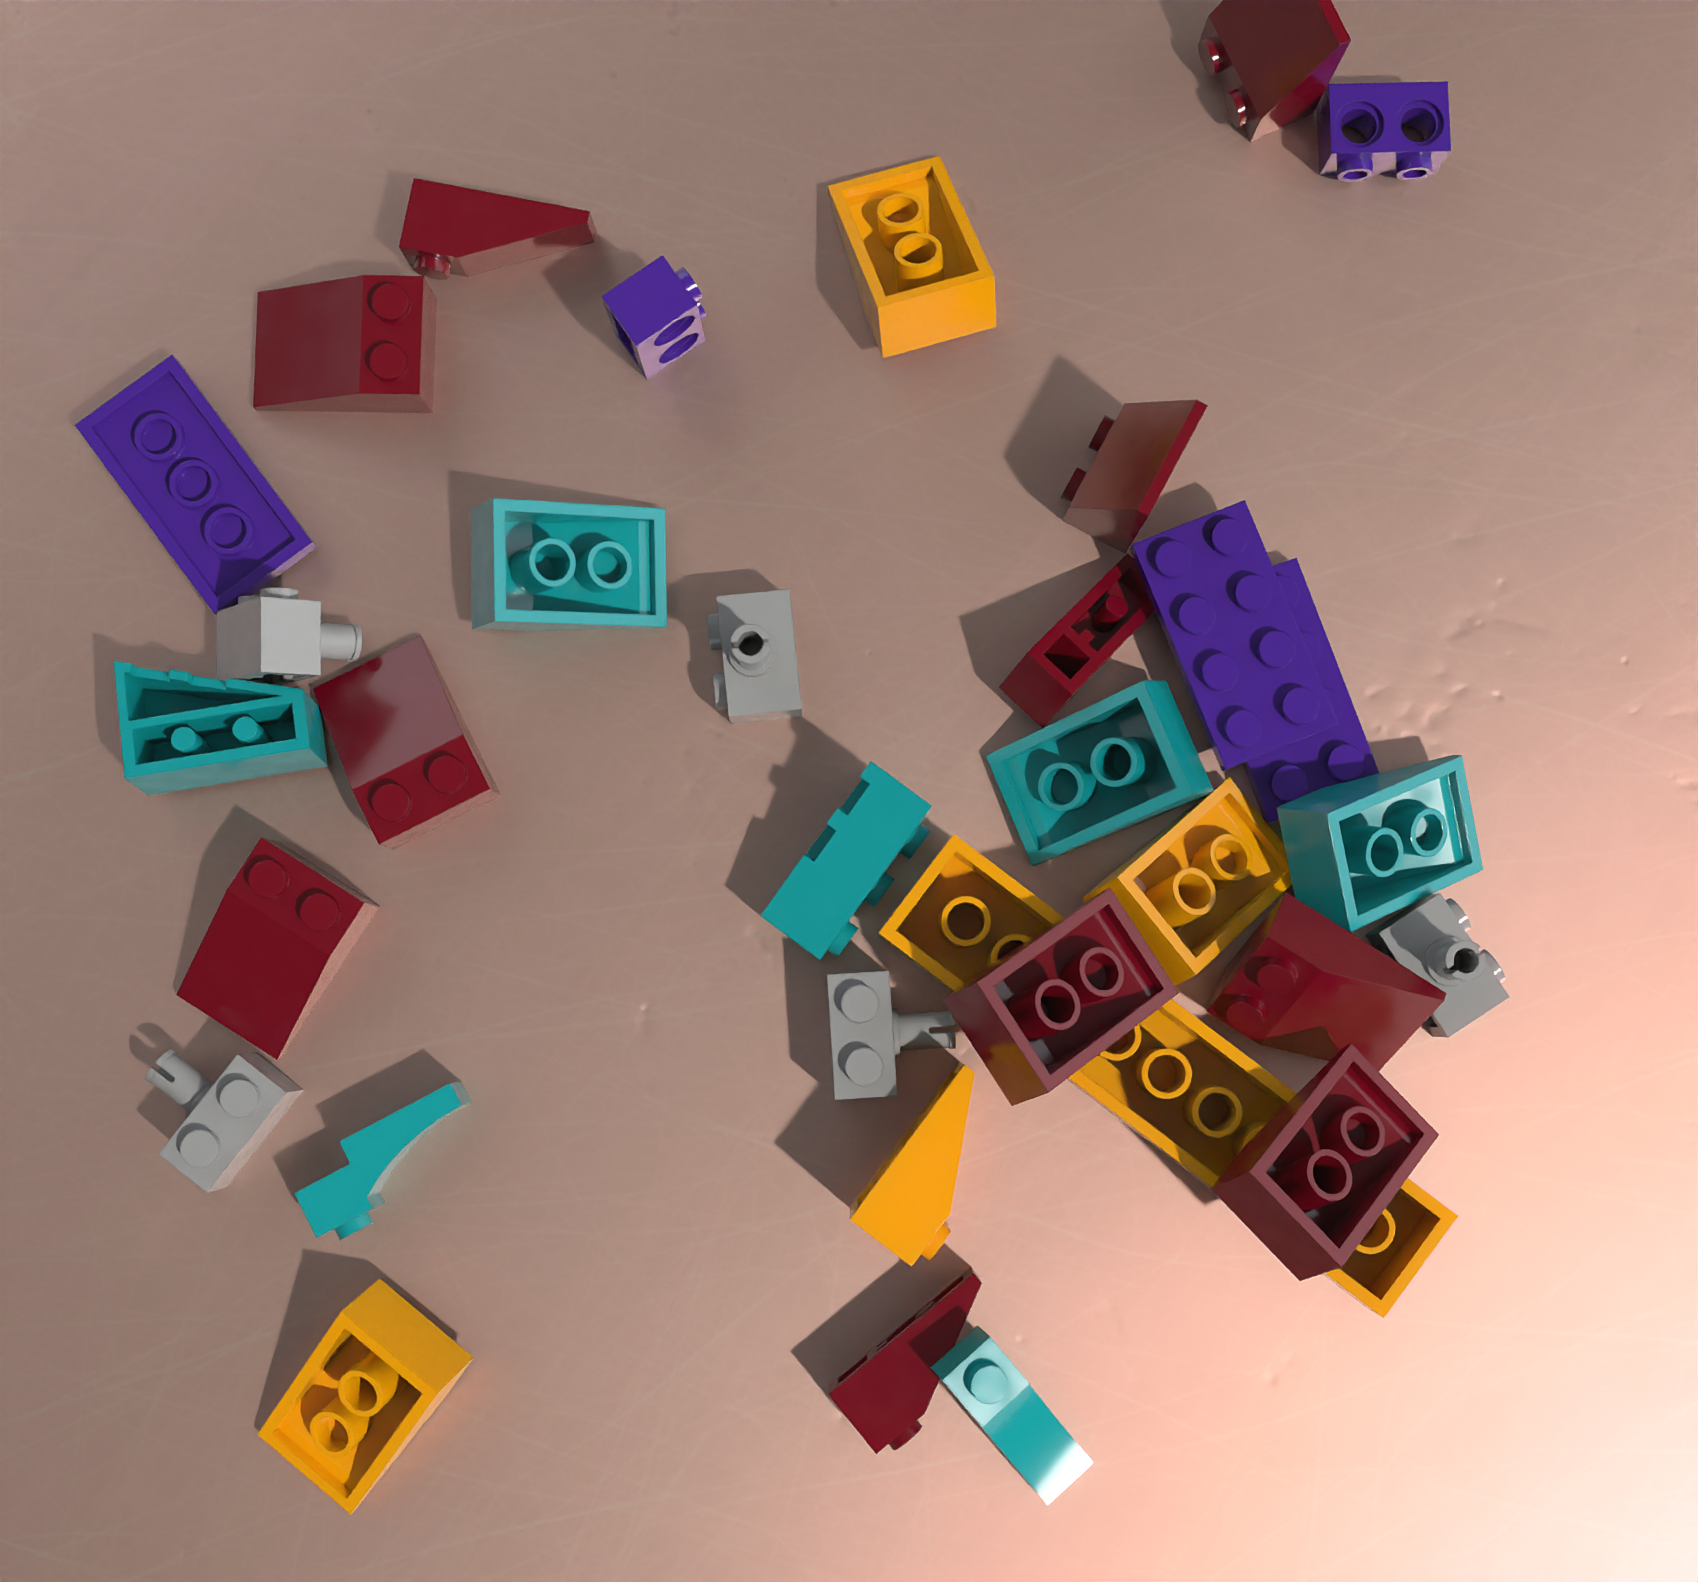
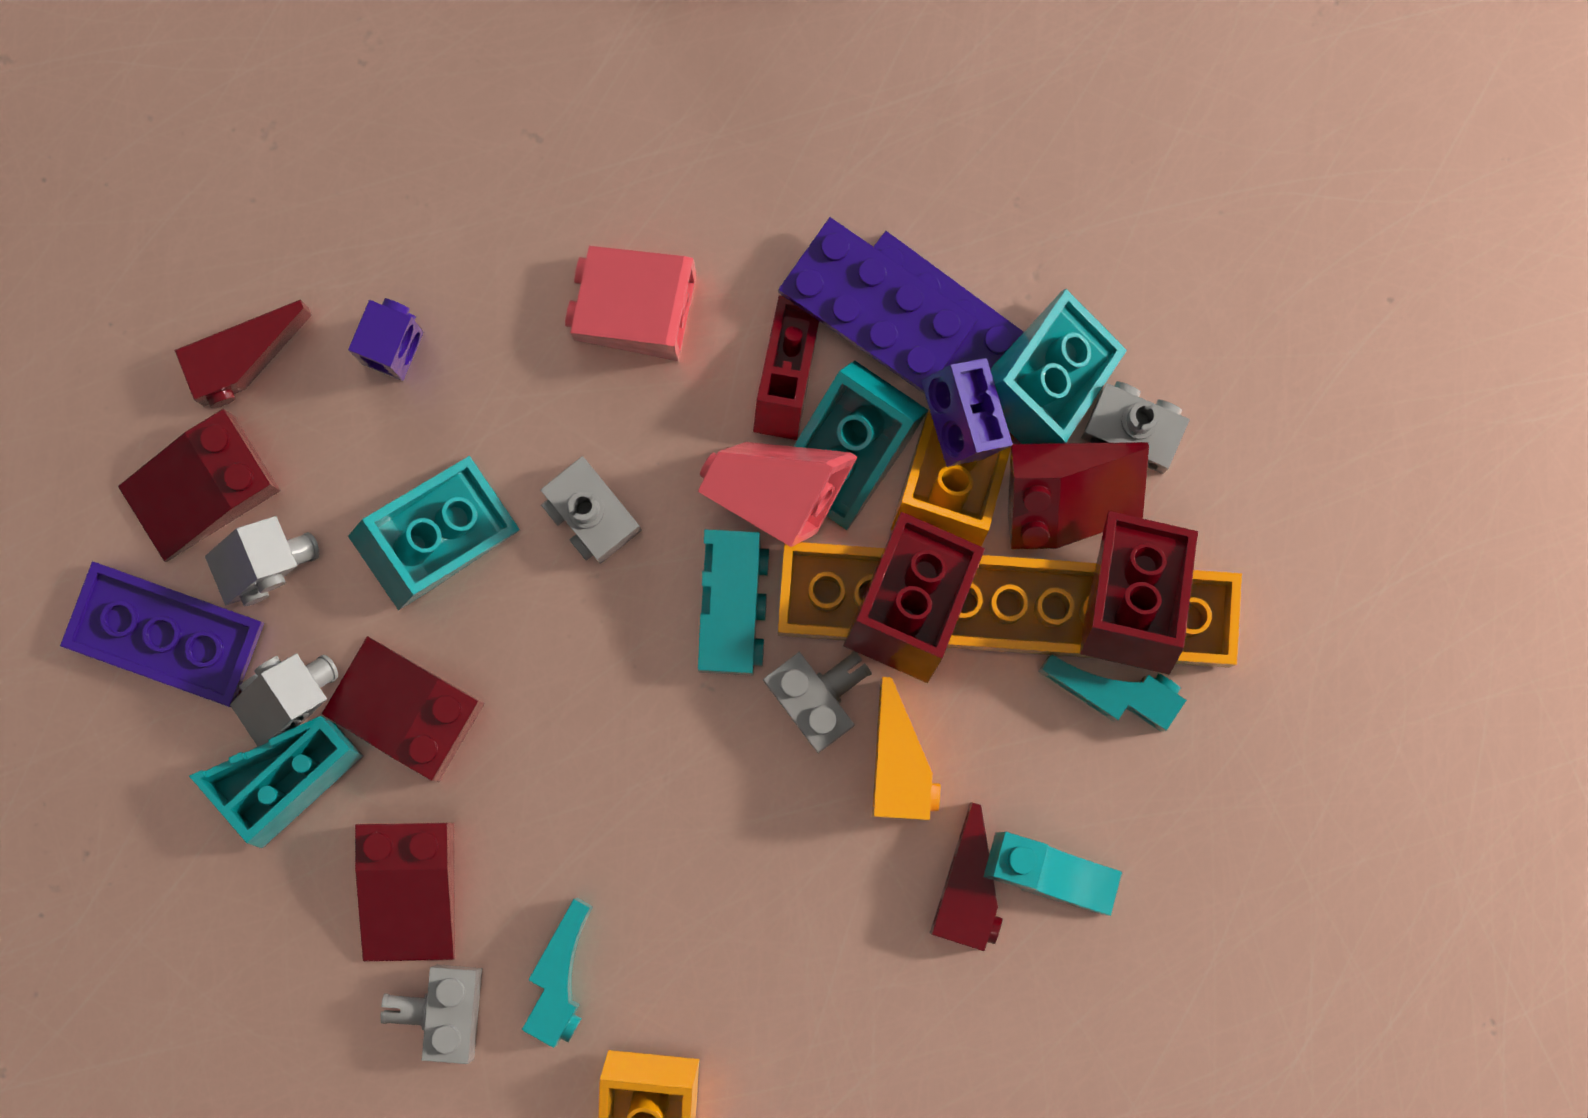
camera: 30 degrees left, 0 degrees up
light orange slope [827,156,996,358] -> none
dark red slope [1060,399,1208,554] -> none
none -> light grey brick [205,516,319,606]
none -> coral slope [565,246,697,362]
none -> coral slope [698,442,857,547]
none -> dark purple brick [921,358,1013,467]
none -> teal slope [1038,654,1187,732]

